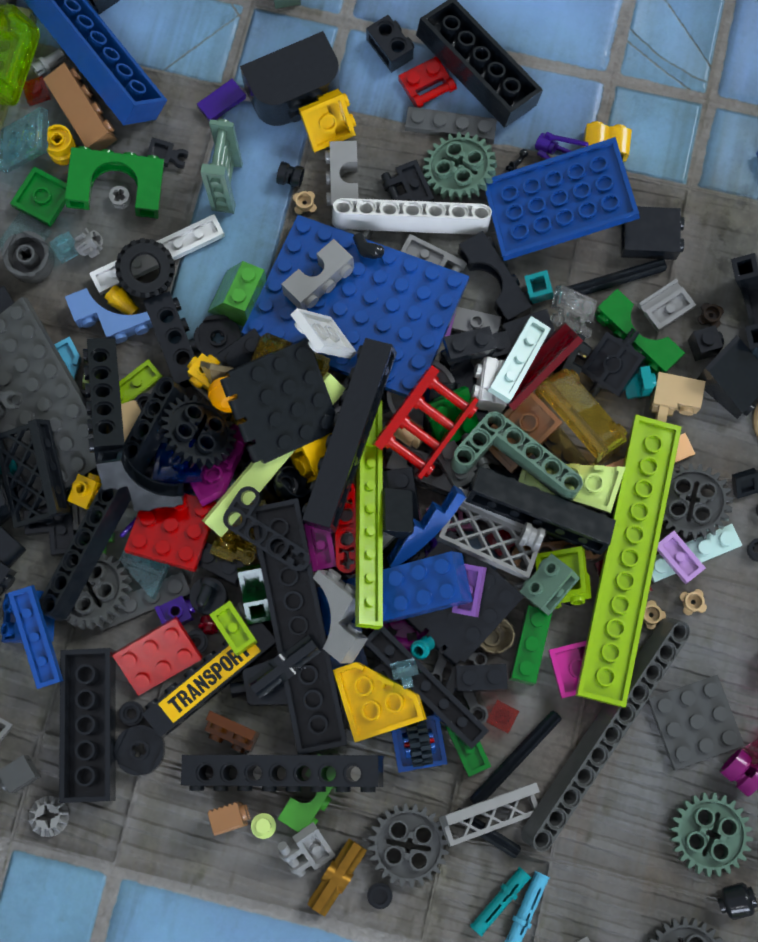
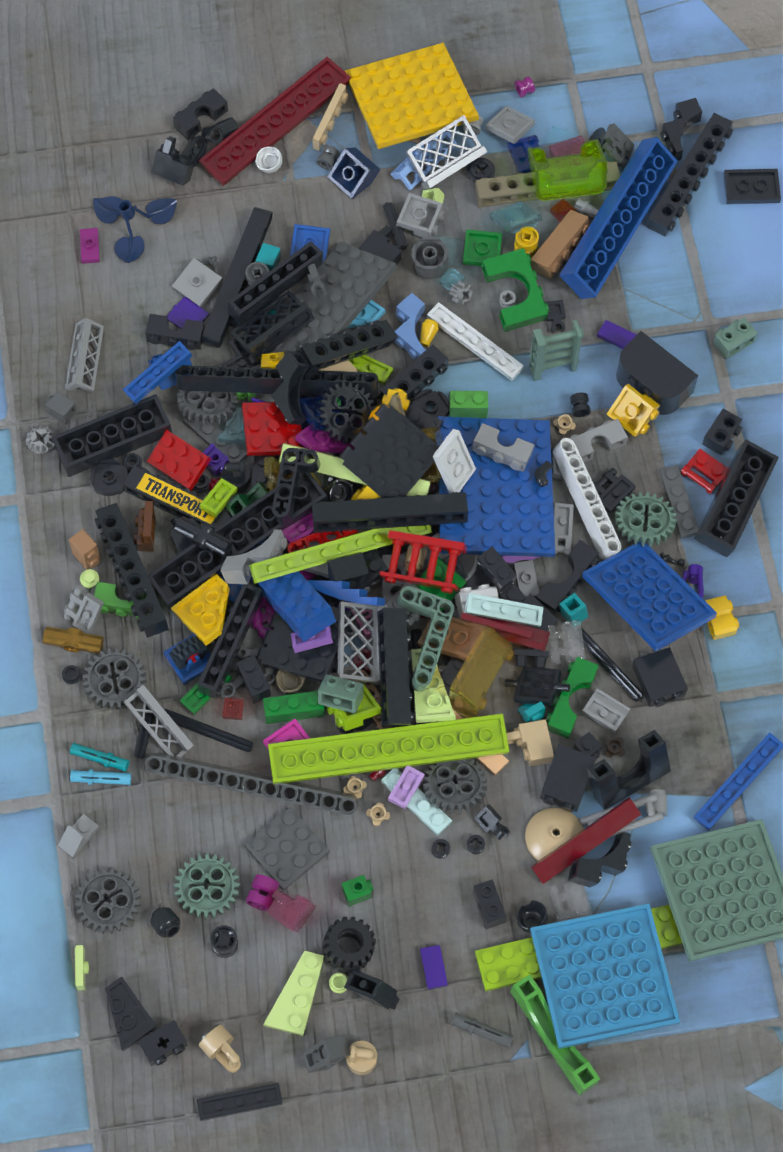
camera: 65 degrees right, 10 degrees down
black tyre [115,238,175,299] -> none
clear light blue tile [390,658,419,689] -> none
teal pin [410,636,435,660] -> none
light grey wheel [517,522,545,552] -> none

